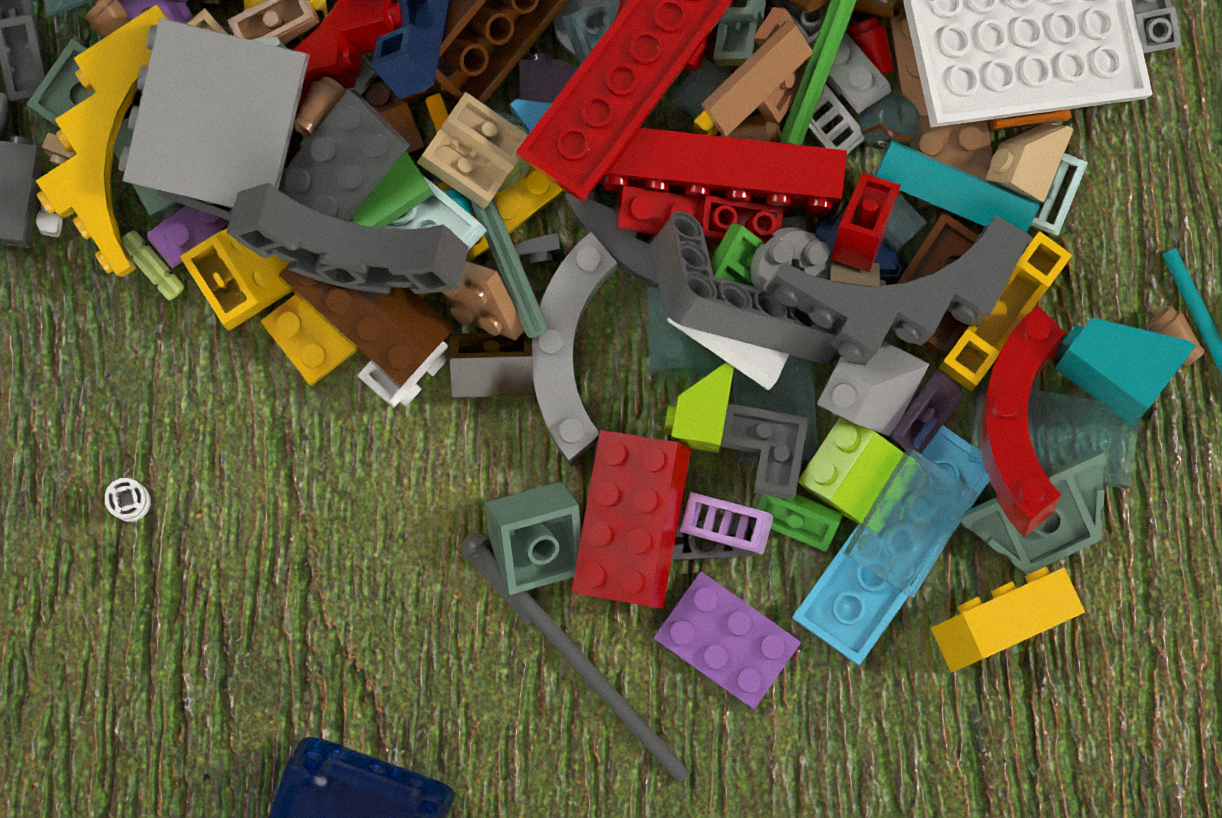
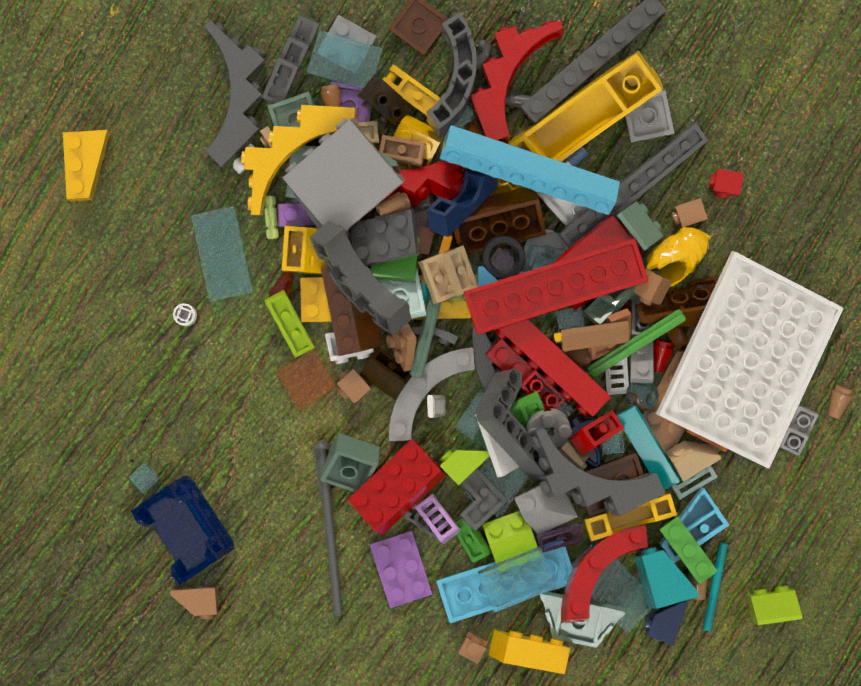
camera: 40 degrees right, 5 degrees up
none -> clear light blue tile [128,463,160,494]
none -> clear light blue plate [191,206,254,302]
none -> lime tile [264,290,315,358]
none -> clear red cone [268,272,295,298]
none -> clear orange tile [276,349,337,410]
none -> medium nougat brick [337,369,371,404]
none -> white slope [427,395,446,418]
none -> medium nougat brick [458,631,488,664]
none -> black tyre [482,235,525,279]
none -> dark blue slope [644,601,688,645]
none -> medium azure wedge [659,487,729,563]
none -> bright green plate [659,516,718,584]

